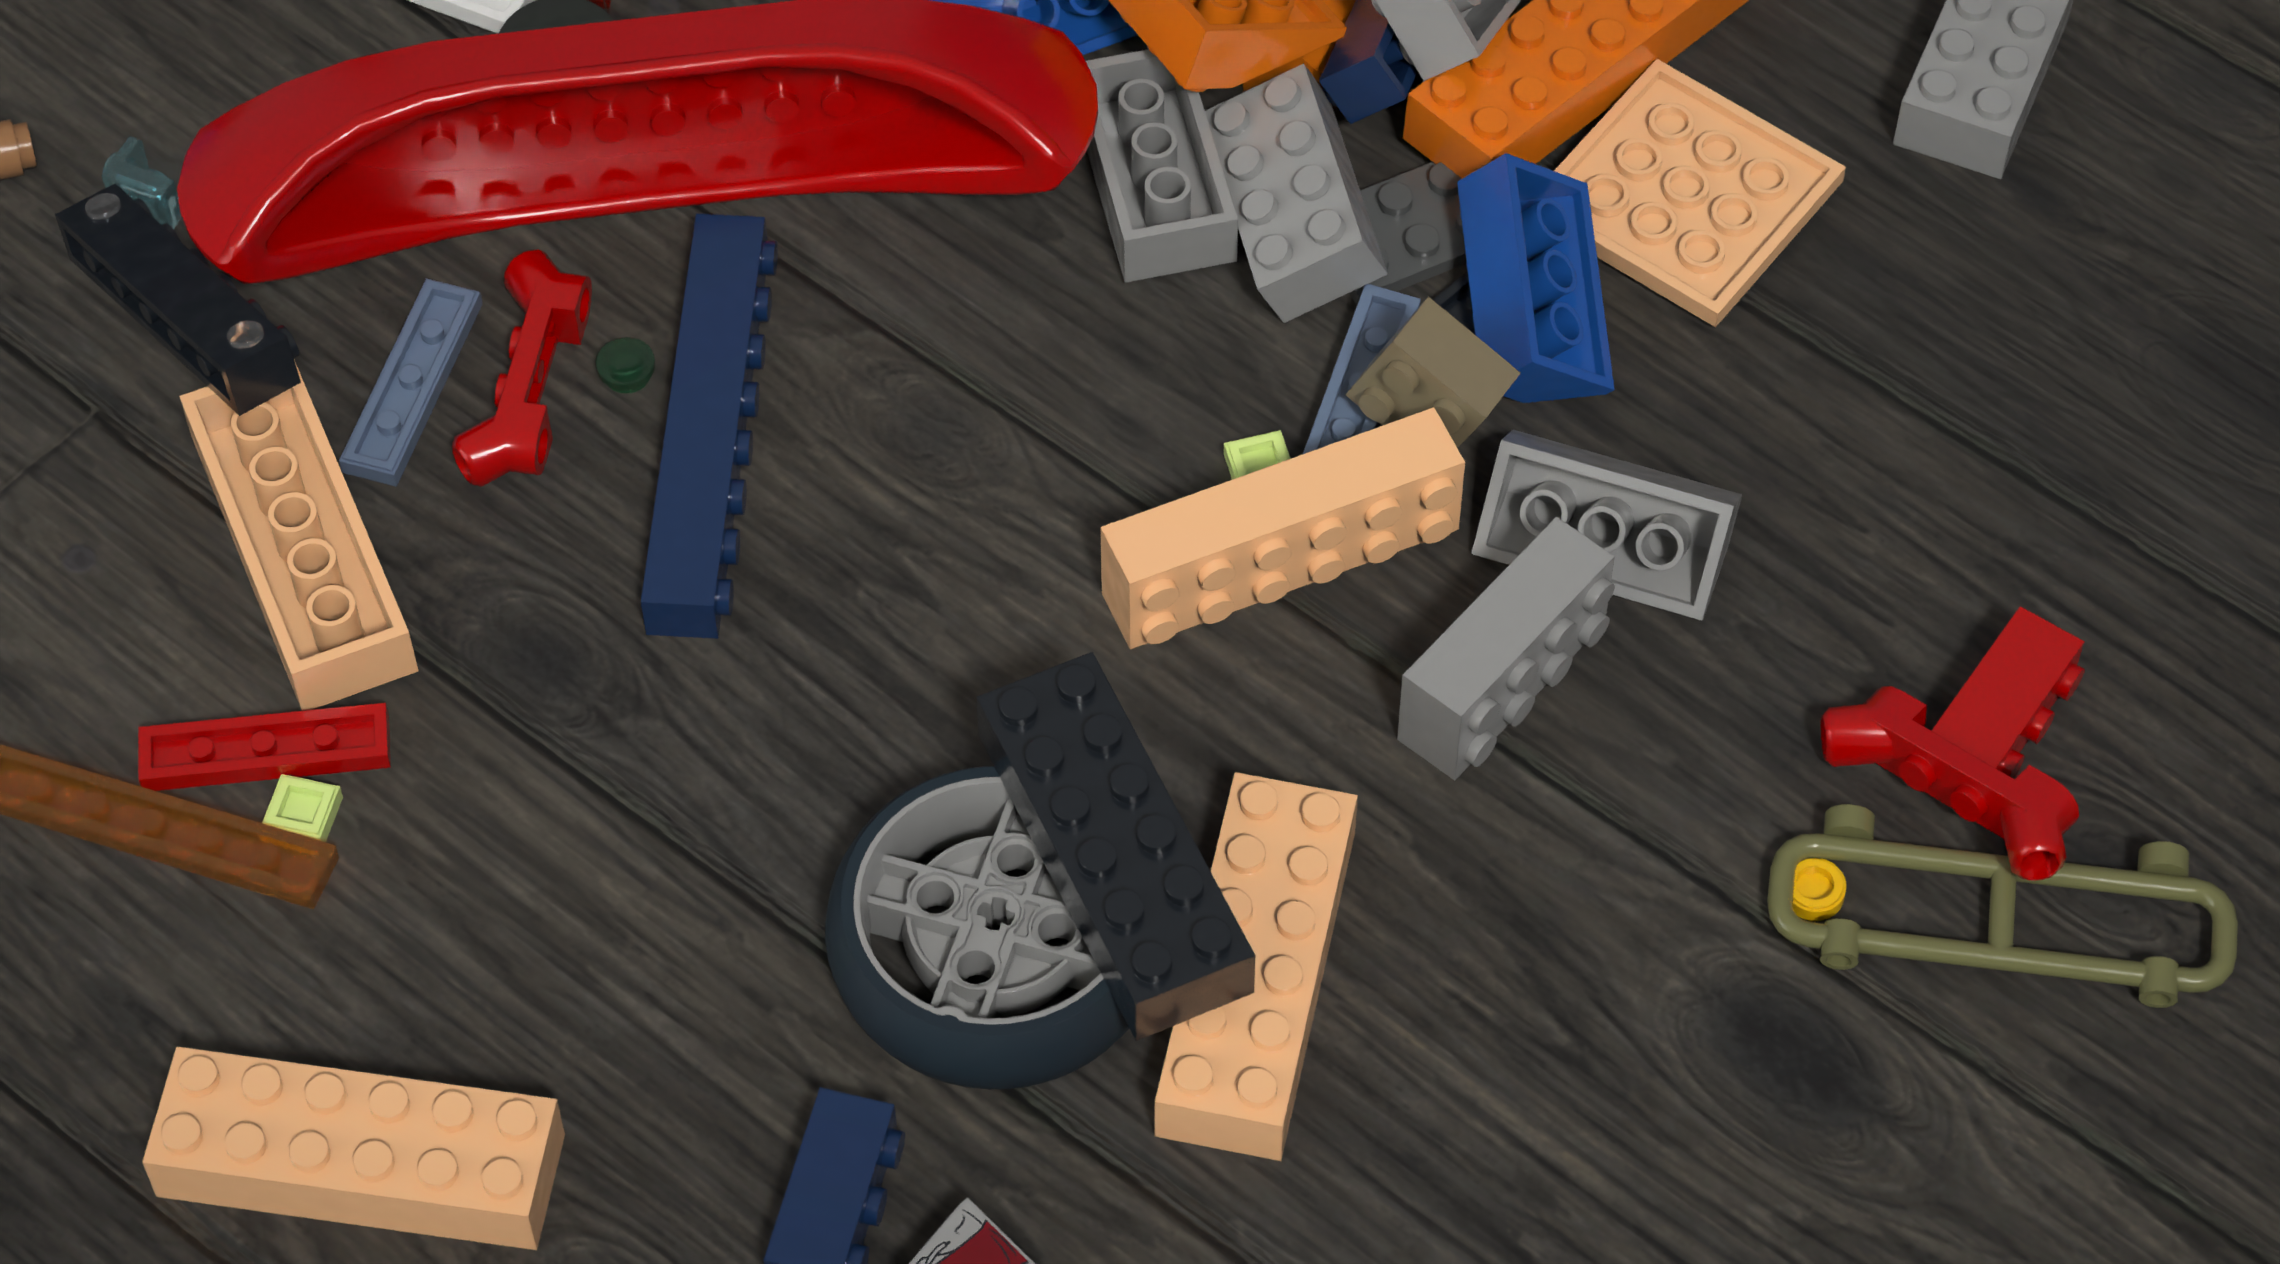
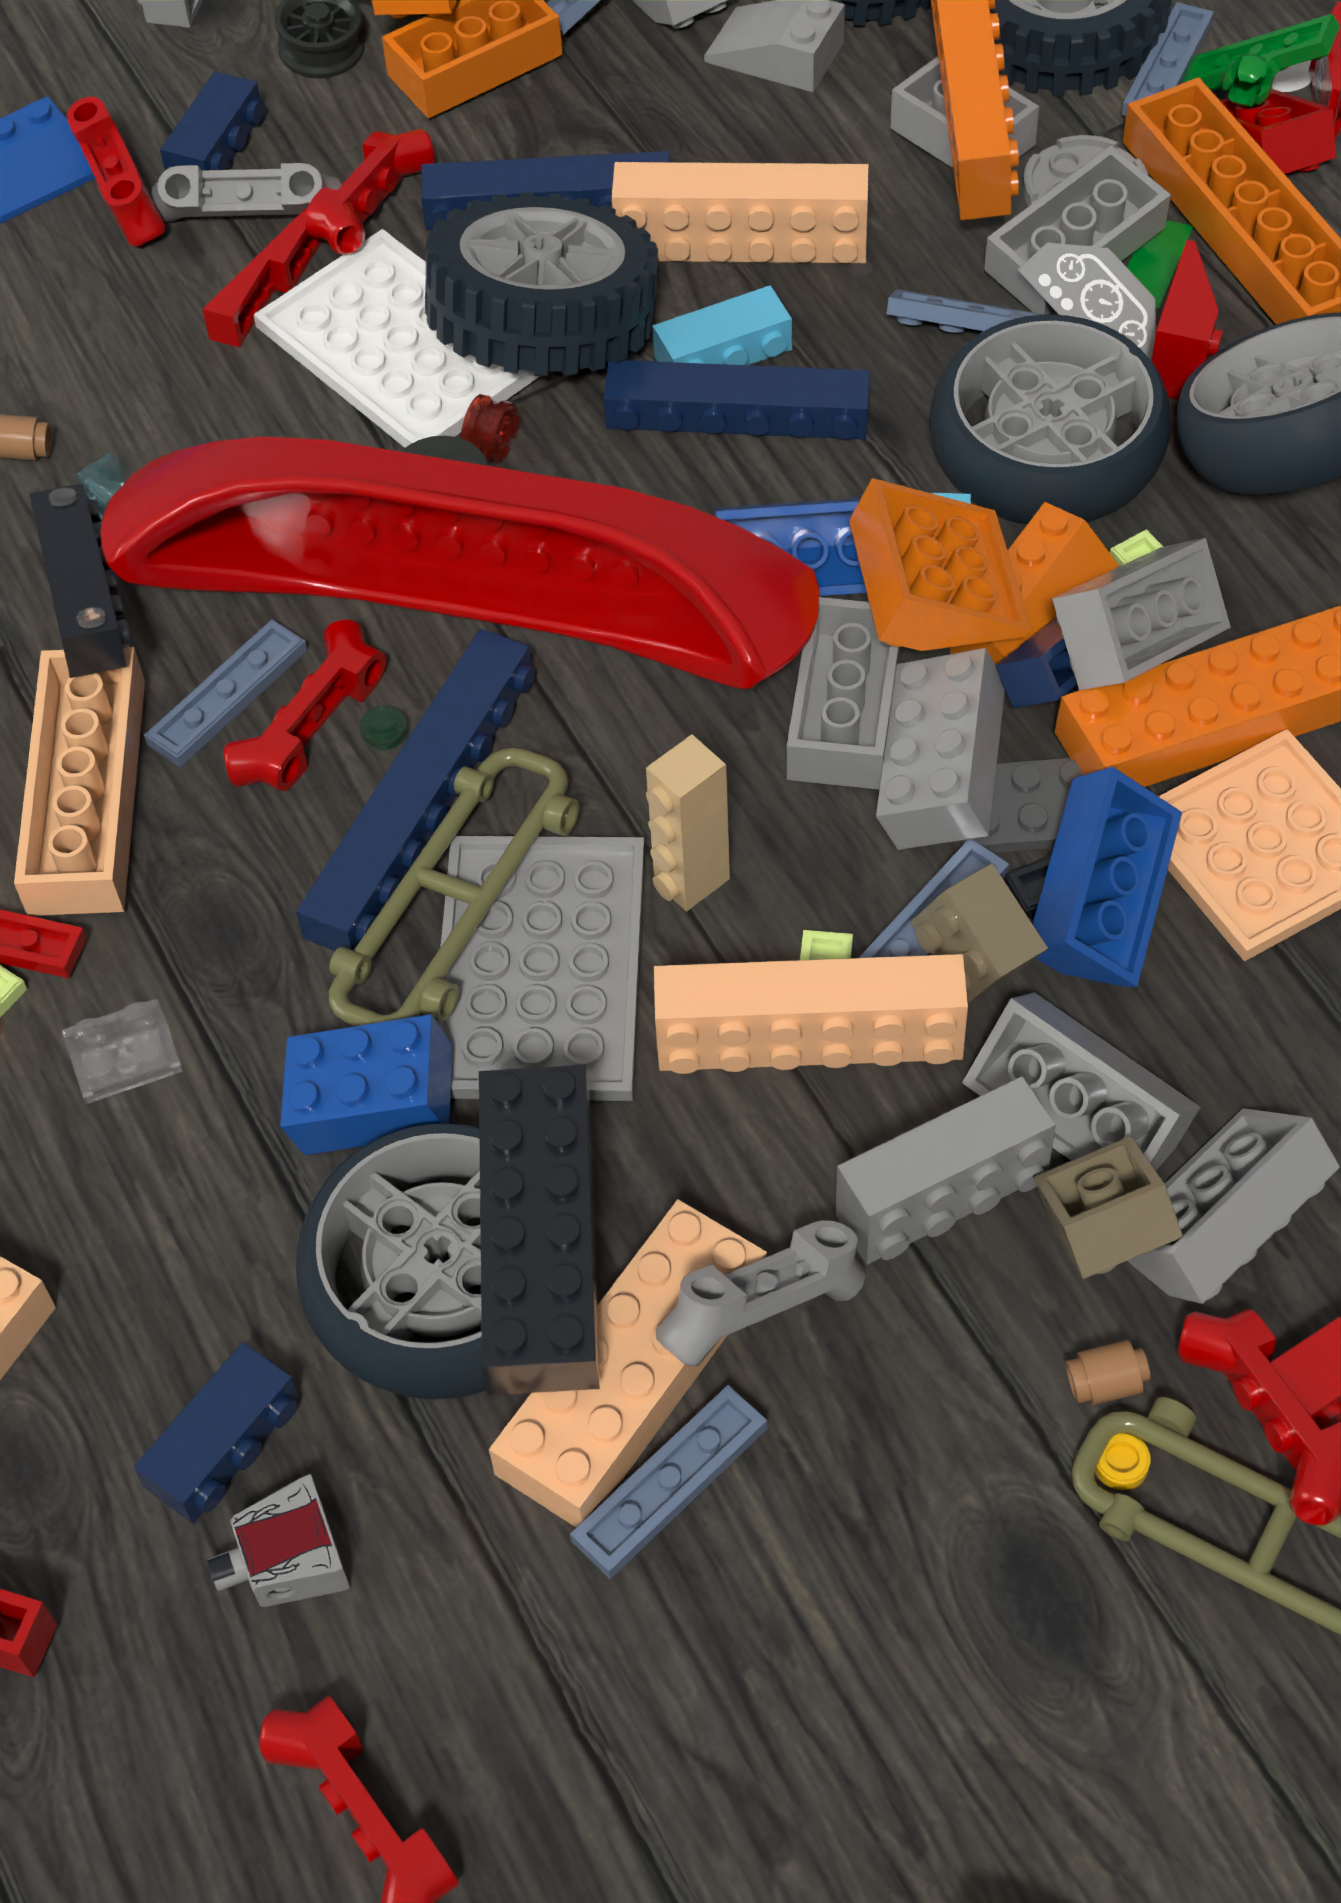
camera: 25 degrees right, 0 degrees up
none -> clear bracket [61,999,183,1104]
none -> blue brick [280,1014,452,1155]
none -> olive bar [328,747,579,1026]
none -> light grey plate [436,836,645,1101]
none -> sand blue plate [570,1385,767,1579]
none -> tan wedge [646,734,730,912]
none -> light grey plate [656,1220,865,1366]
none -> dark tan brick [1033,1136,1183,1279]
none -> medium nougat brick [1065,1340,1151,1406]
none -> light grey slope [1127,1108,1340,1304]

